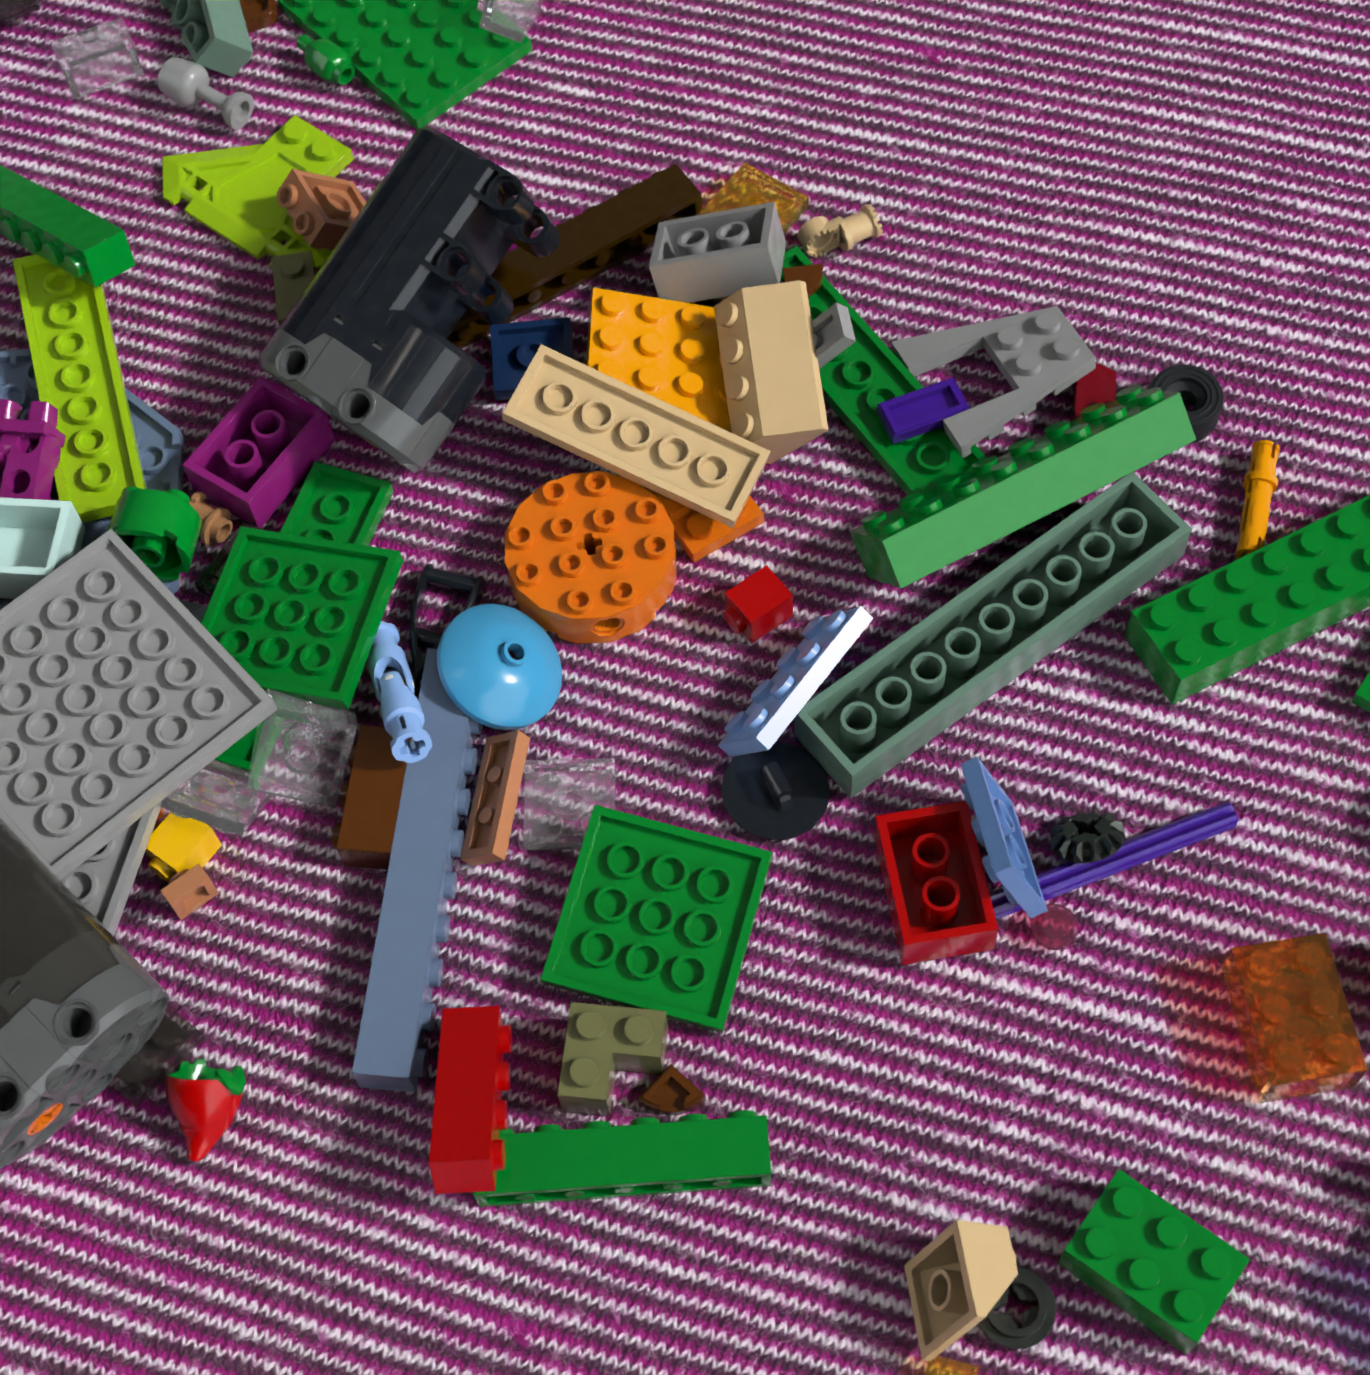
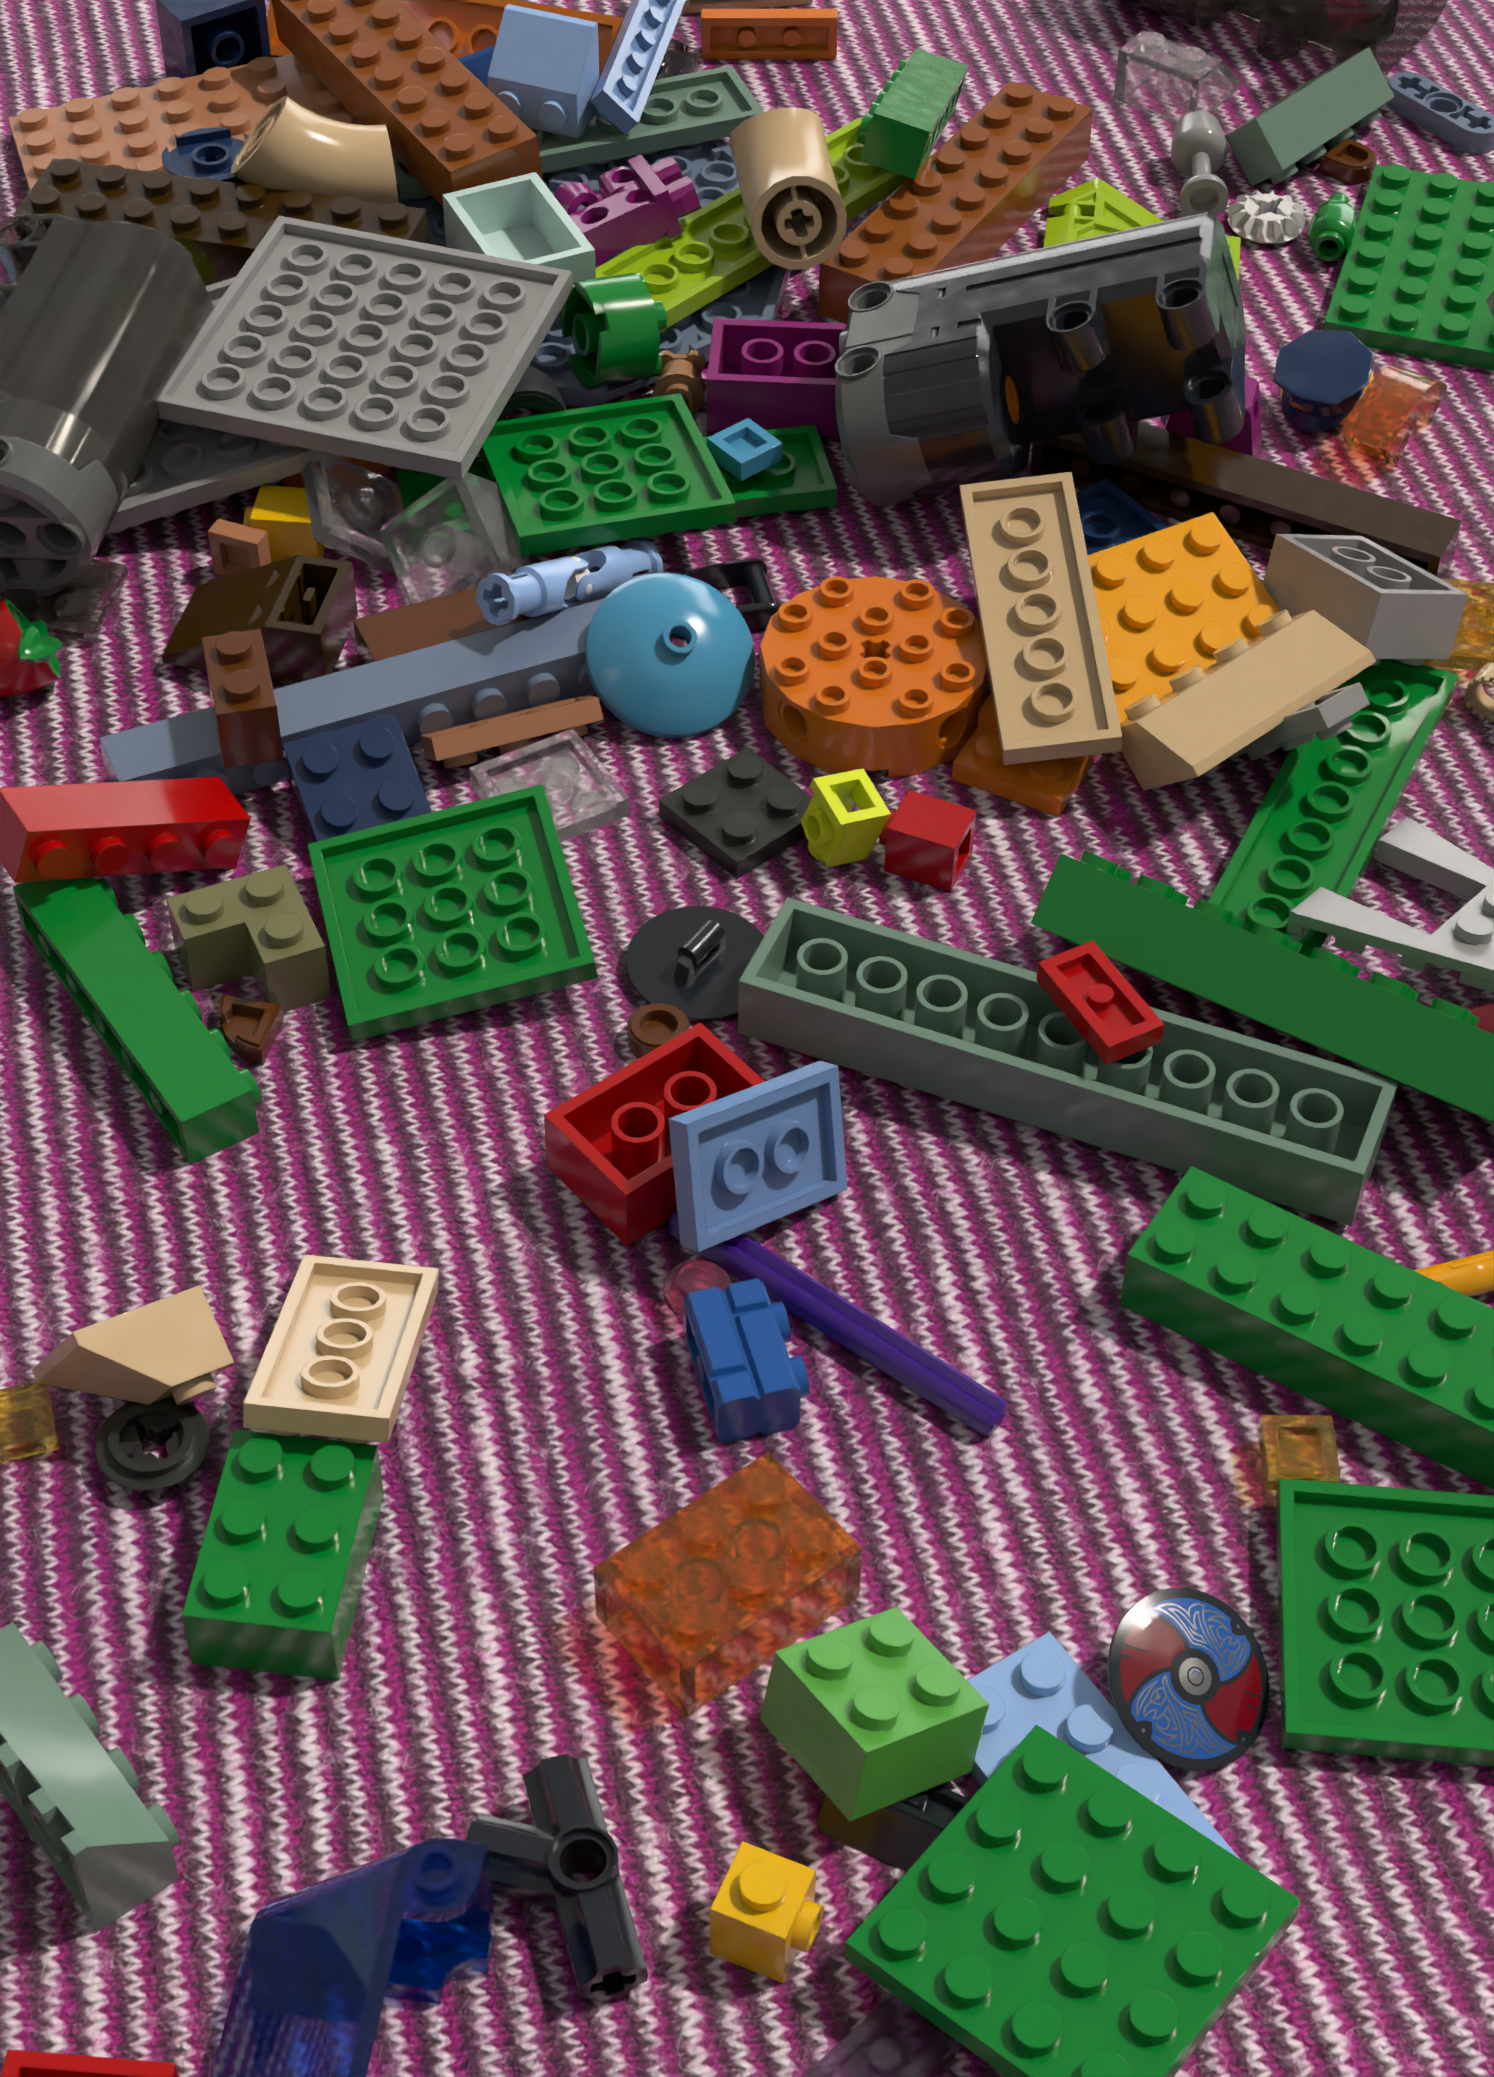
camera: 55 degrees right, 15 degrees down
light blue plate [718,606,873,757] -> none
reddish brown tile [783,263,823,298] -> none
dark purple tile [876,377,970,445] -> none
pearl dark grey gear [1050,809,1125,863] -> none
none -> dark brown slope [162,555,358,683]
none -> reddish brown brick [201,629,284,769]
none -> tan plate [243,1254,439,1444]
none -> dark blue plate [282,714,432,842]
none -> reddish brown tile [627,1003,690,1059]
none -> pearl dark grey plate [659,747,812,879]
none -> blue brick [683,1278,810,1444]
none -> dark azure plate [707,418,783,481]
none -> tan brick [729,107,847,270]
none -> neon yellow brick [800,768,891,868]
none -> dark orange brick [818,81,1093,324]
none -> red plate [1036,940,1164,1065]
none -> white gear [1227,190,1306,244]
none -> clear yellow plate [1257,1415,1340,1490]
none -> dark blue piece [1273,330,1377,433]
none -> clear orange brick [1341,365,1447,466]

